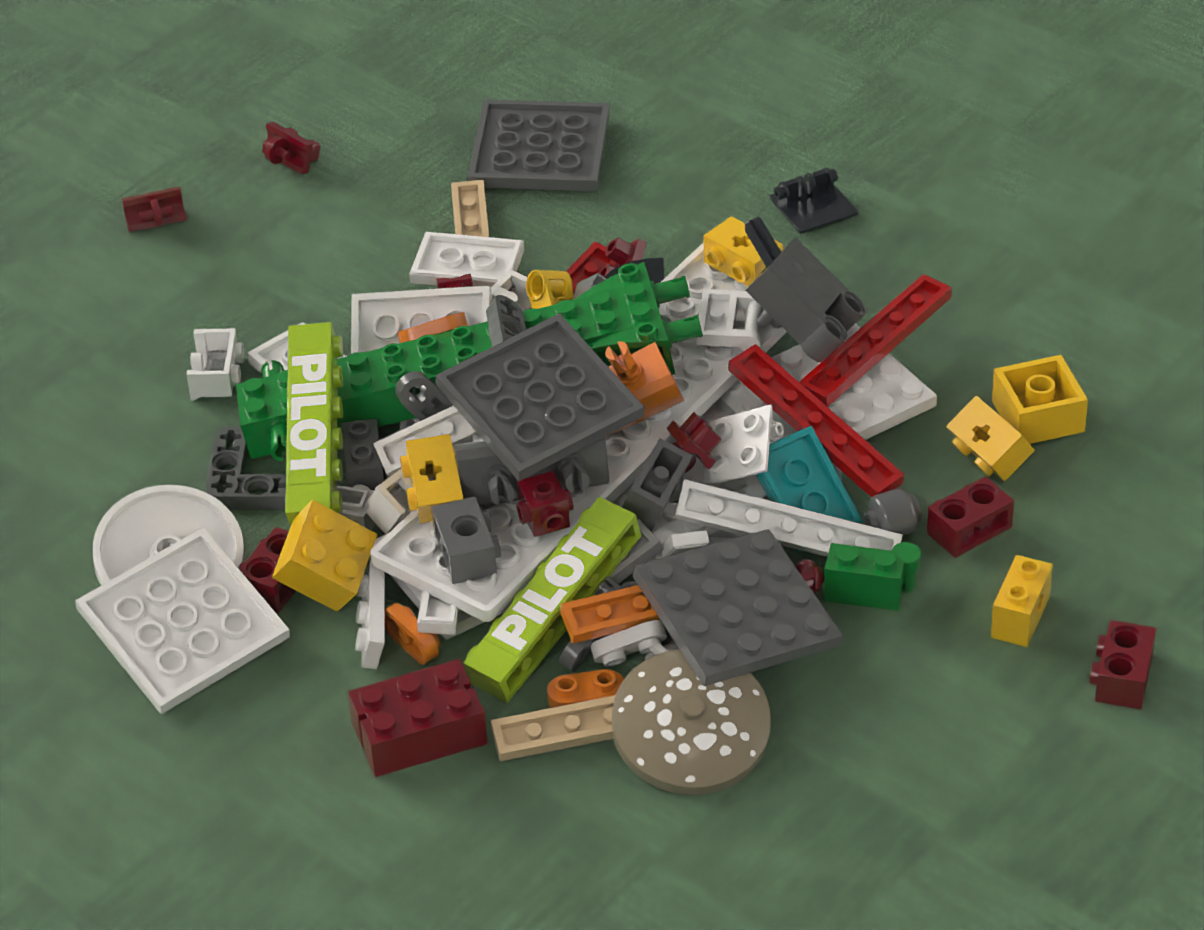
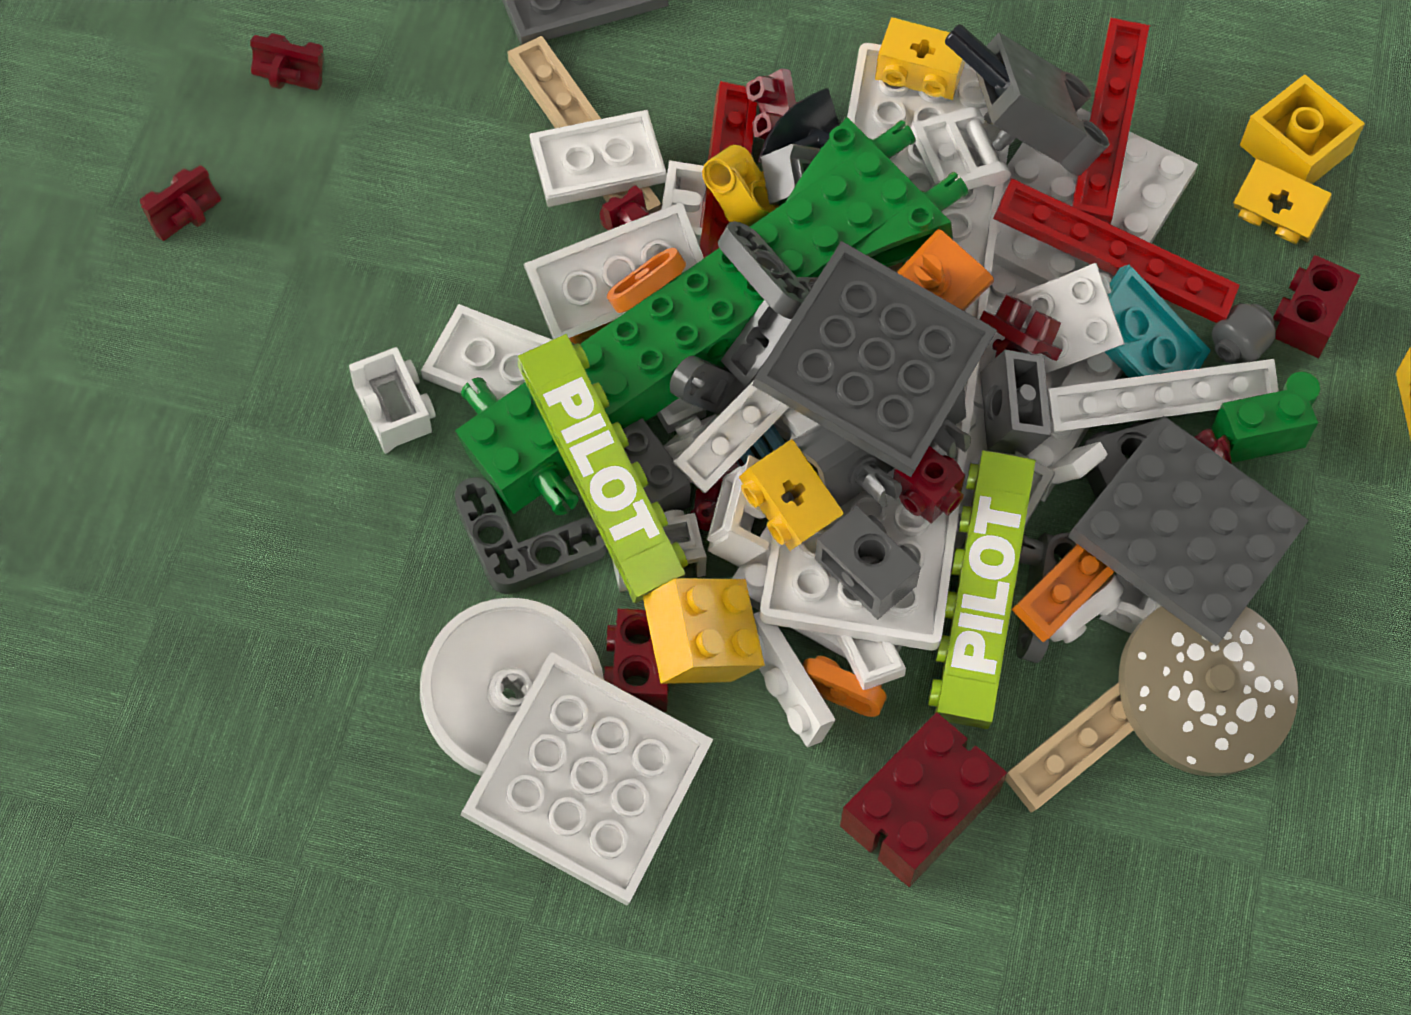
camera: 30 degrees left, 20 degrees up
orange plate [547,669,624,708] -> none

